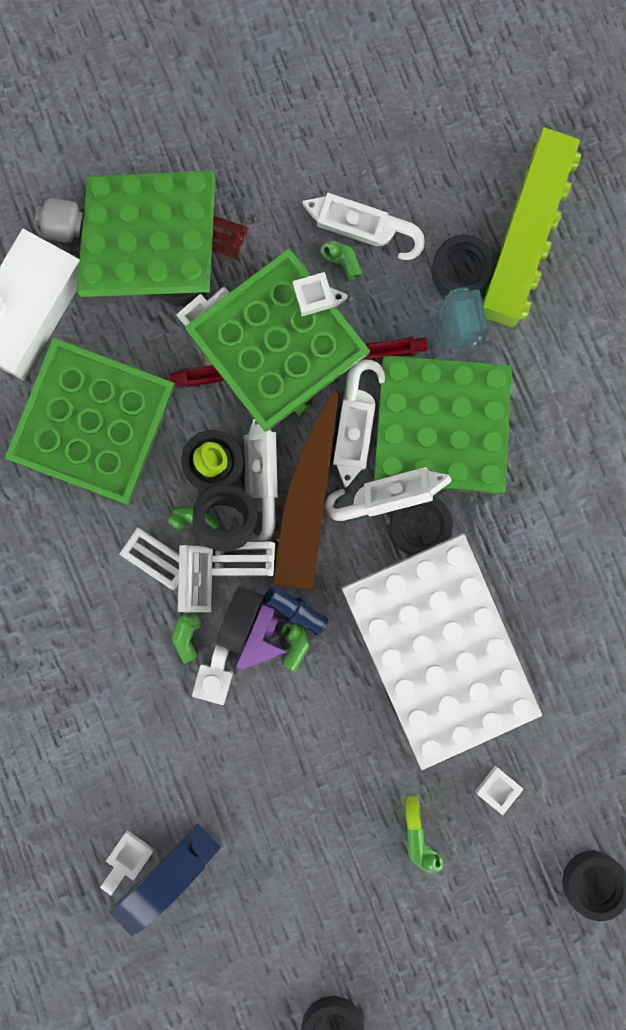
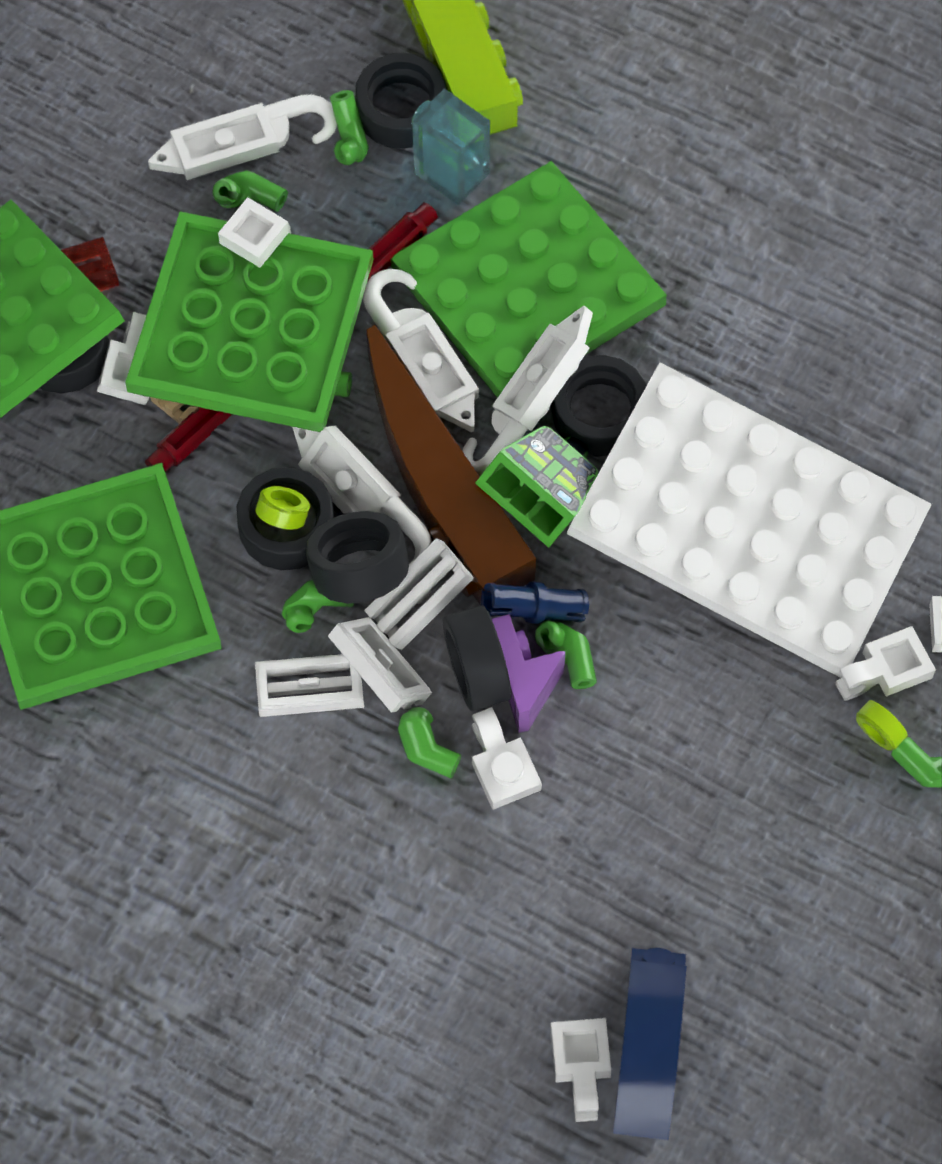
camera: 35 degrees left, 20 degrees down
none -> bright green arm [330,90,369,165]
none -> bright green torso [475,426,598,548]
none -> white plate [835,626,936,701]

